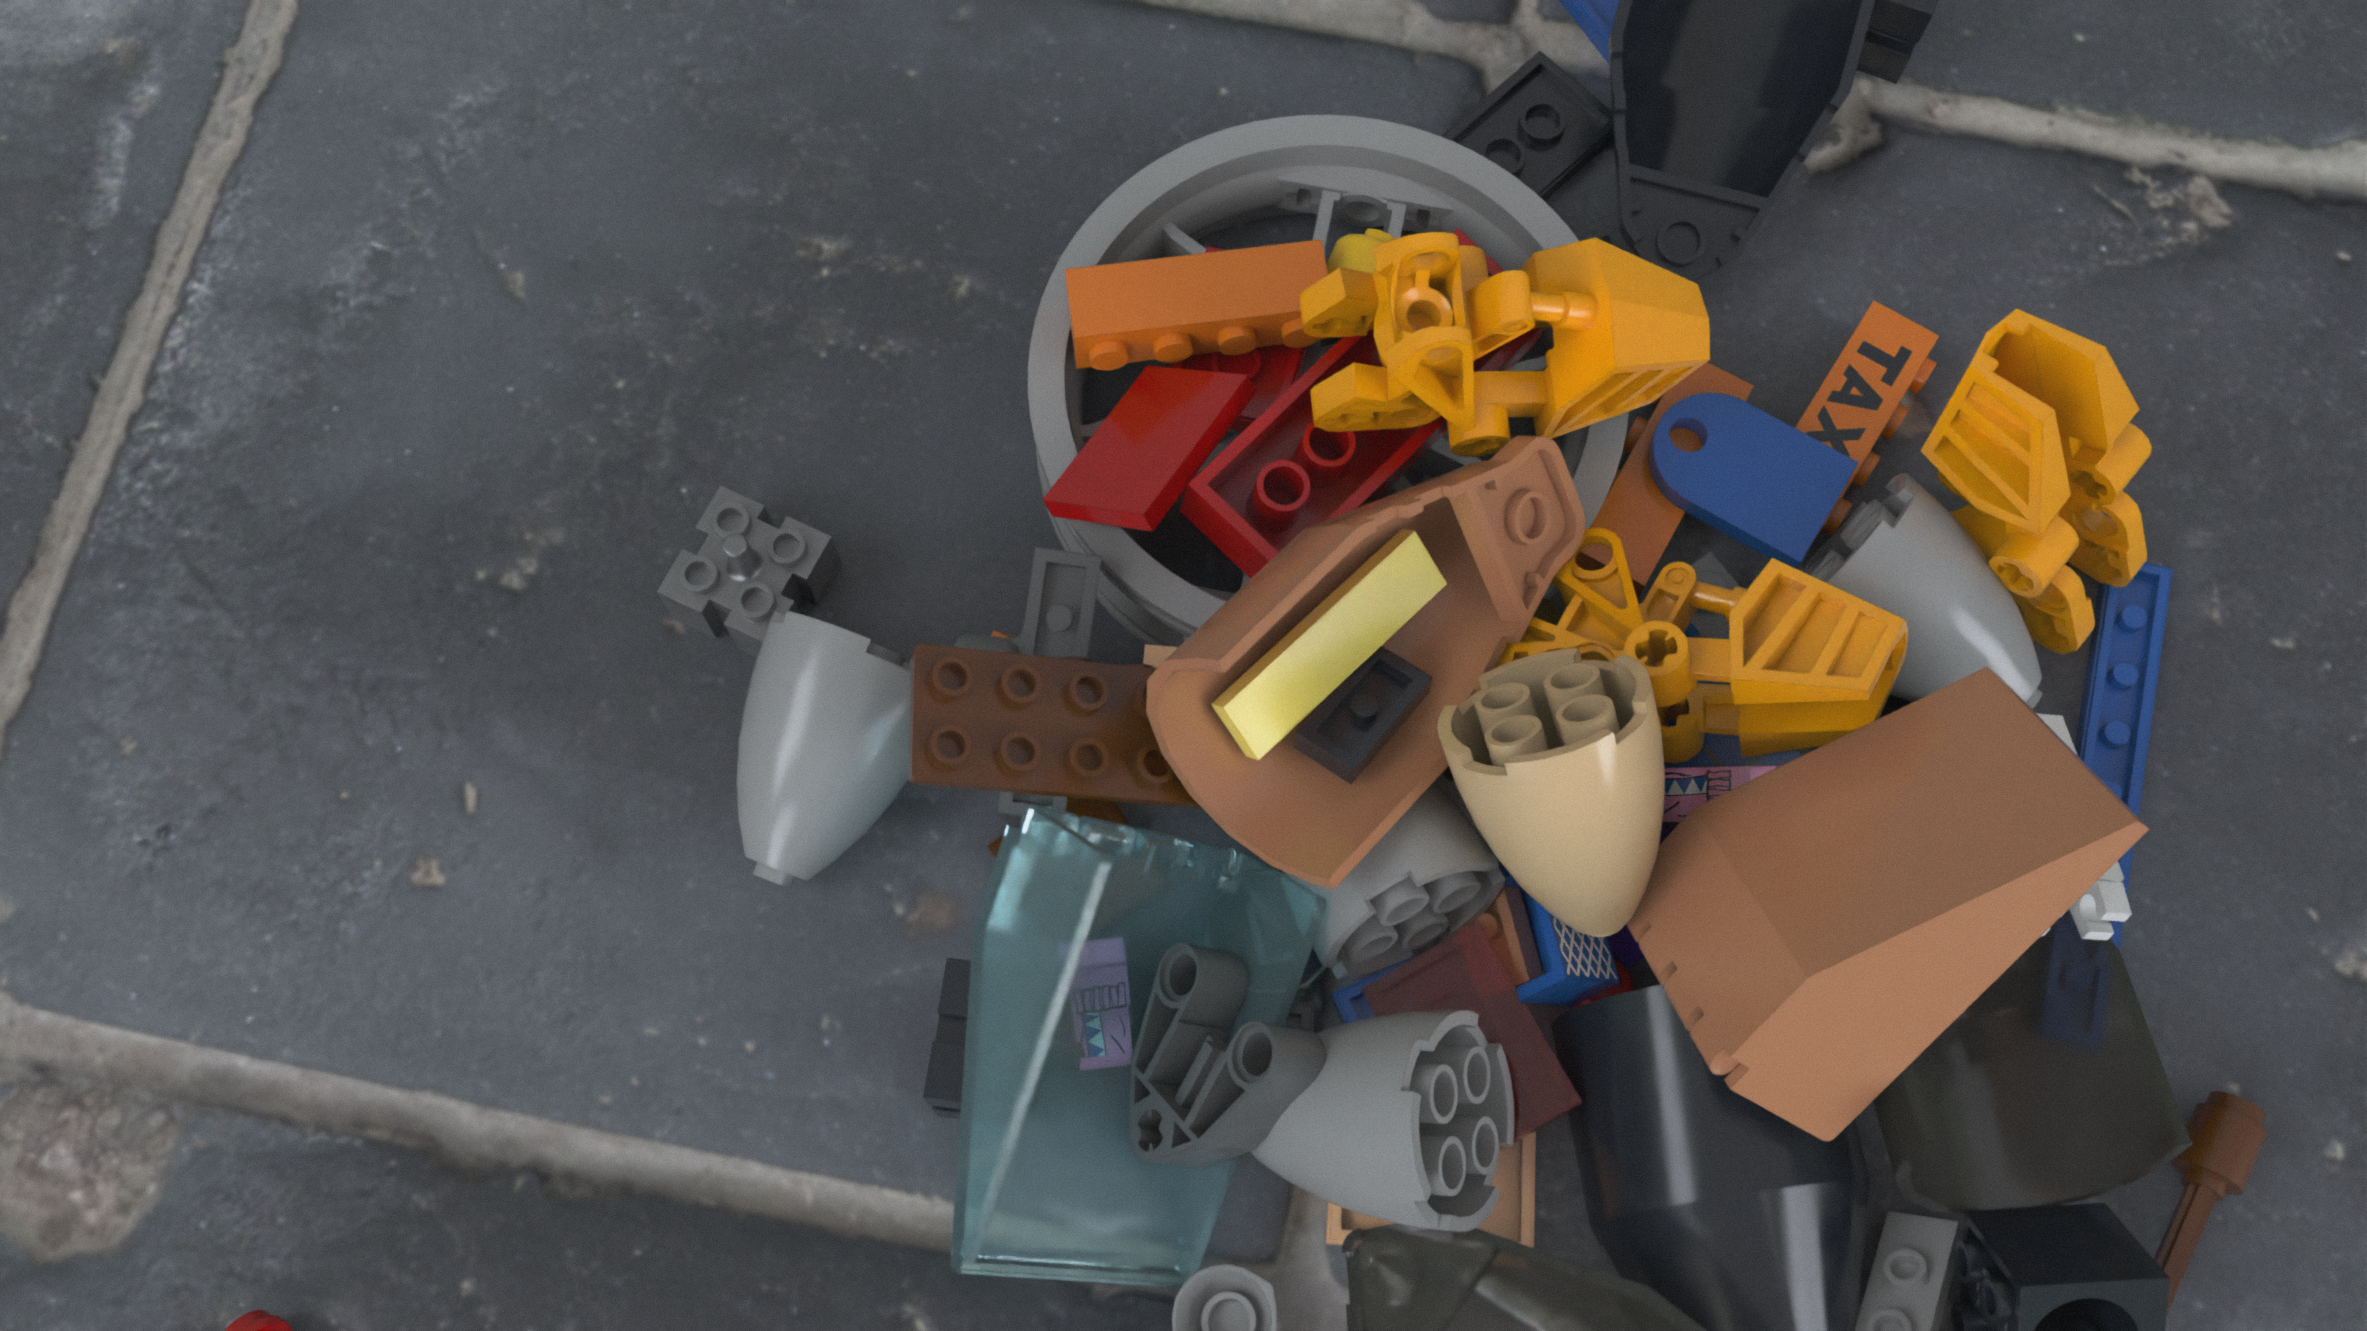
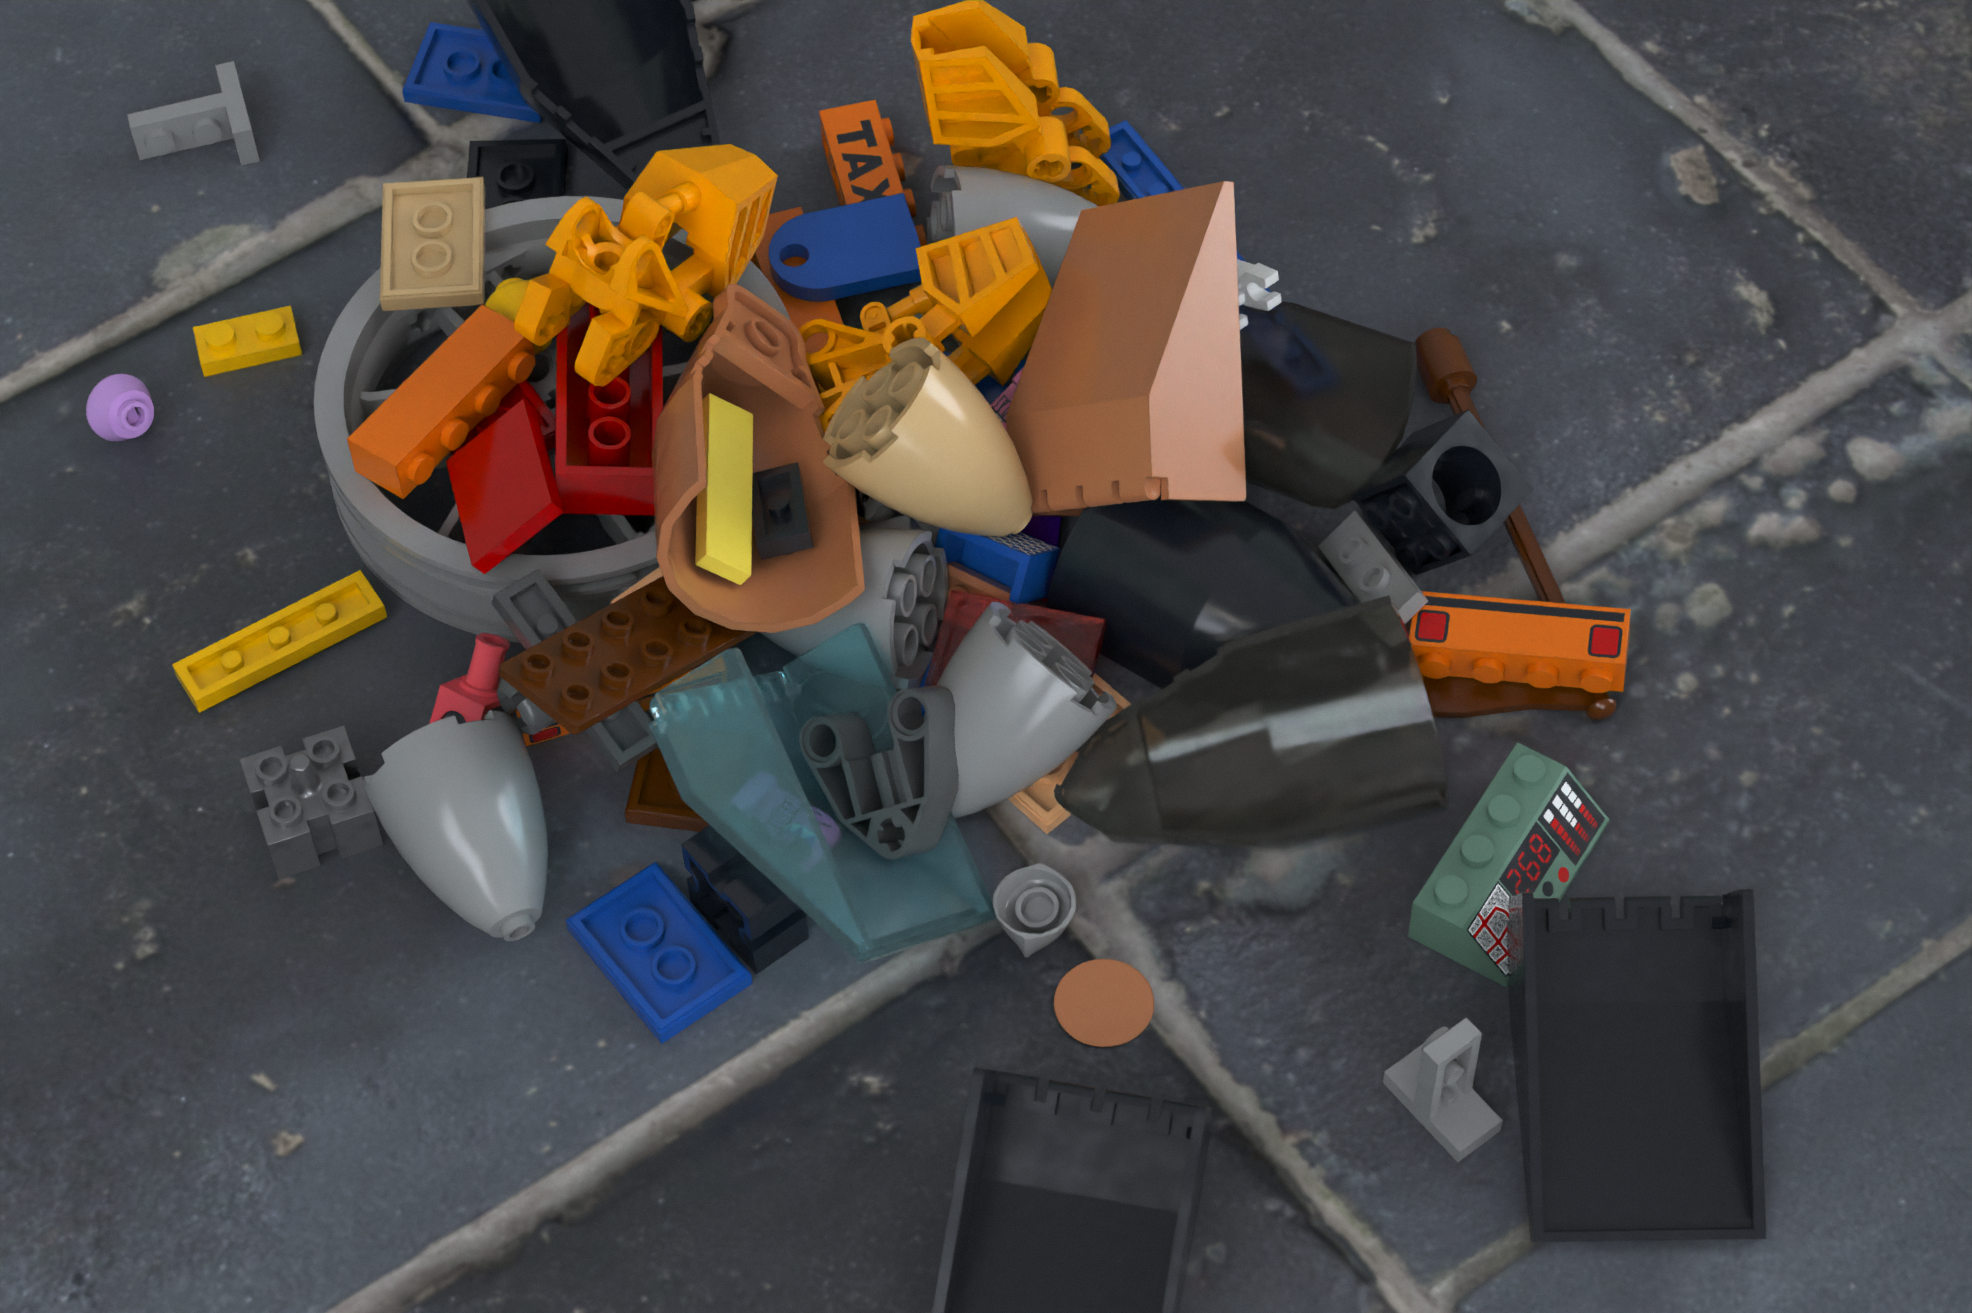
camera: 45 degrees left, 15 degrees down
none -> lavender cone [86,374,154,442]
none -> yellow plate [172,570,387,713]
none -> yellow plate [193,305,302,377]
none -> tan tile [380,177,485,311]
none -> coral bracket [429,633,510,724]
none -> blue tile [565,861,753,1044]

